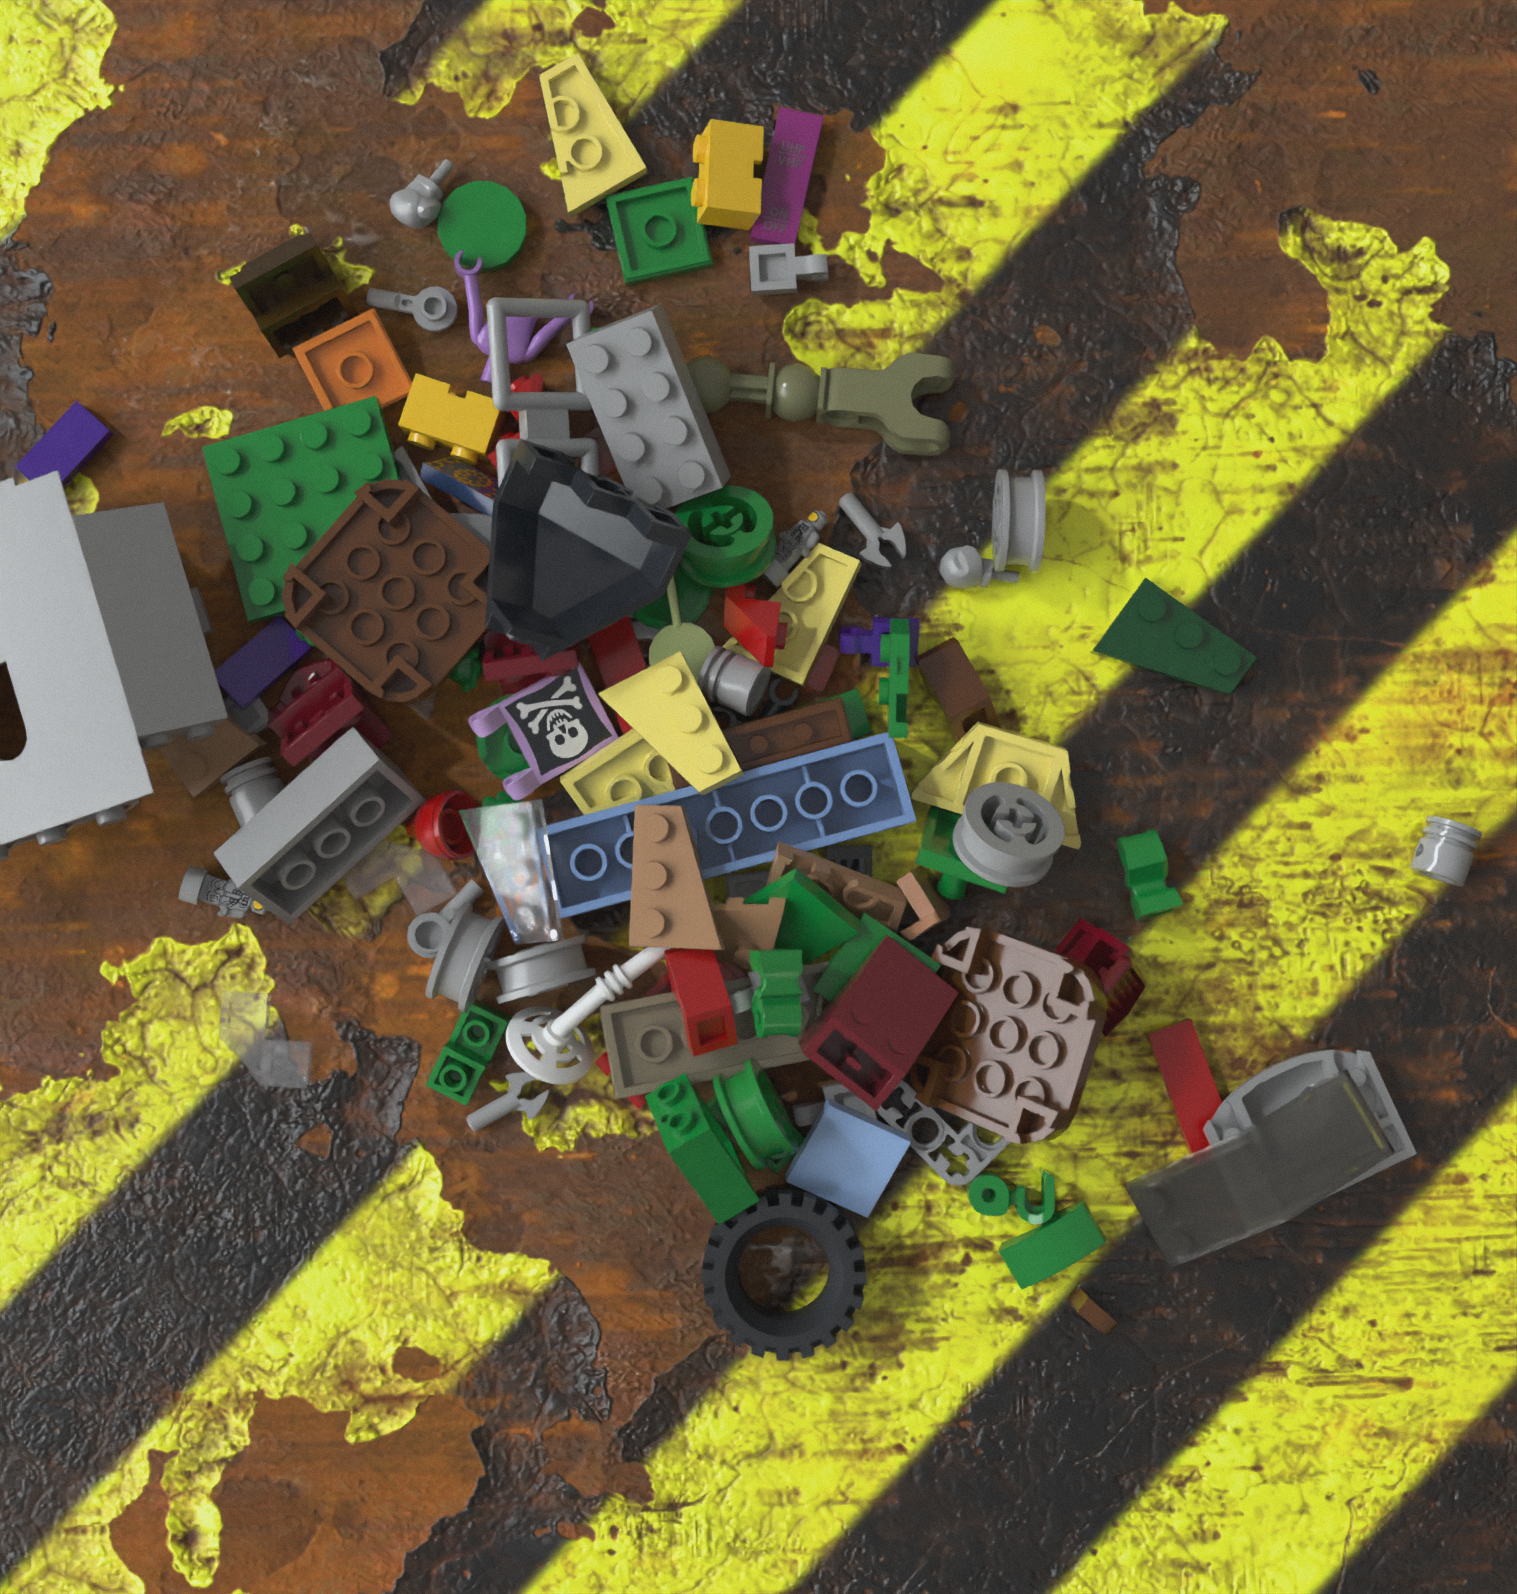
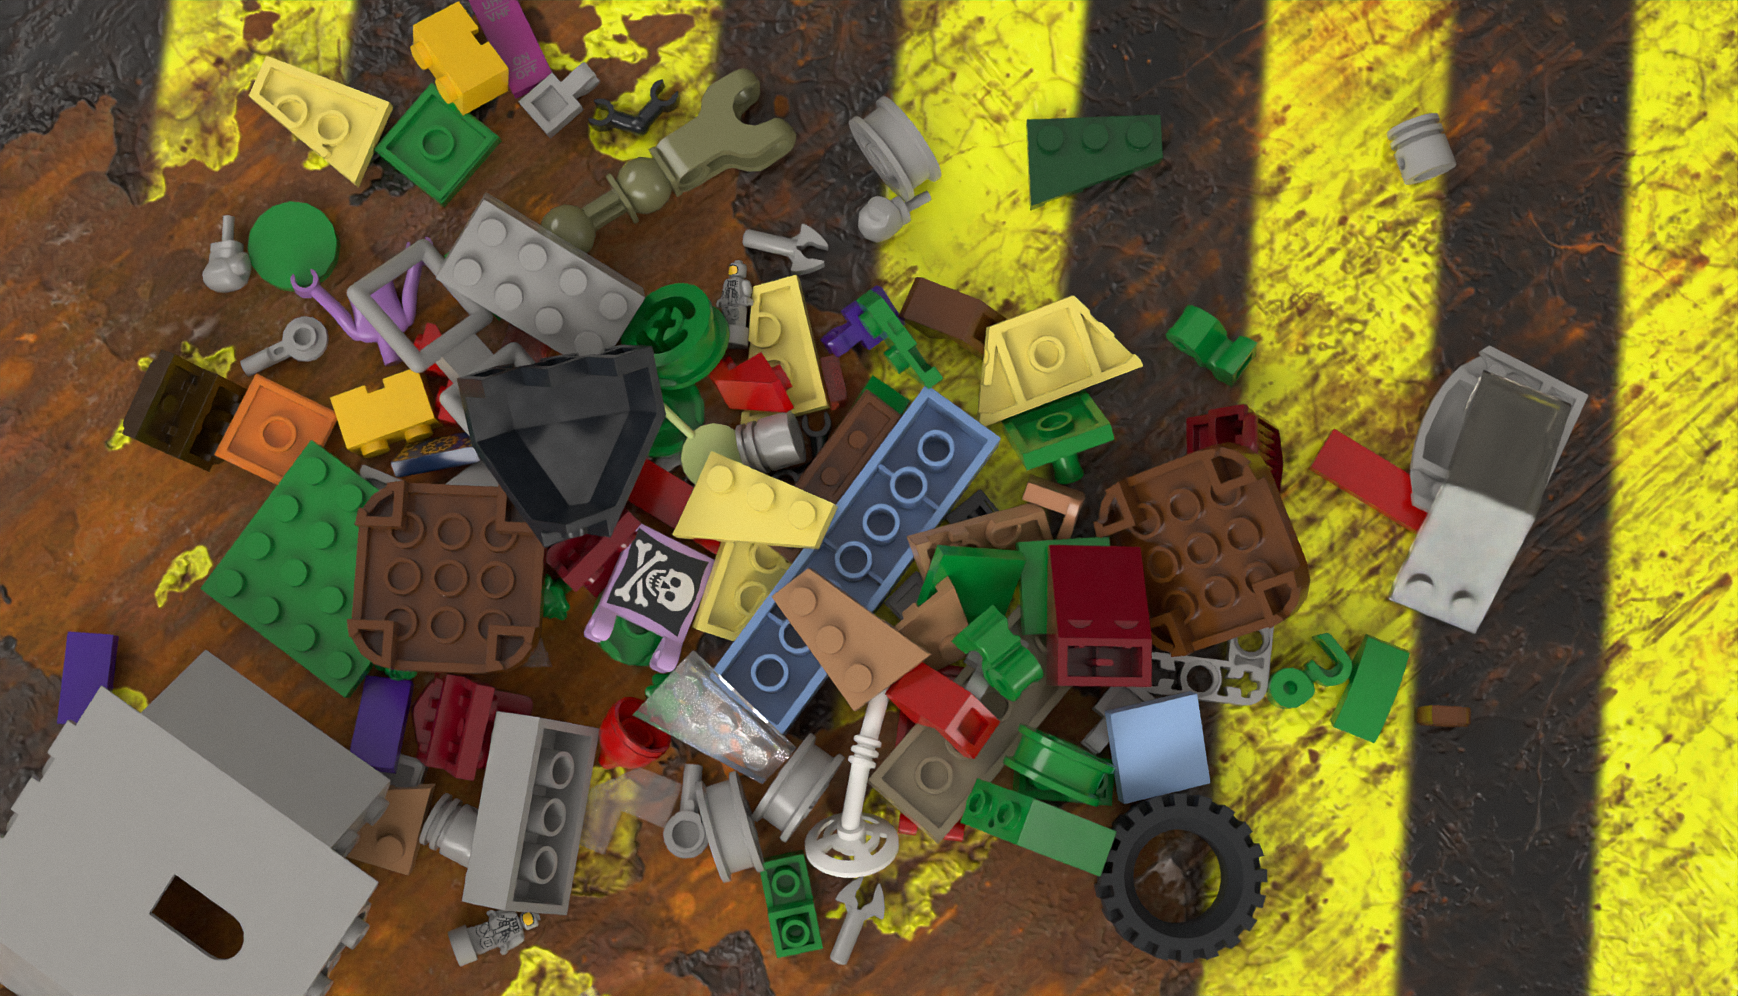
camera: 40 degrees left, 5 degrees down
light grey wheel [953,782,1065,887] -> none
none -> black arm [588,79,680,136]

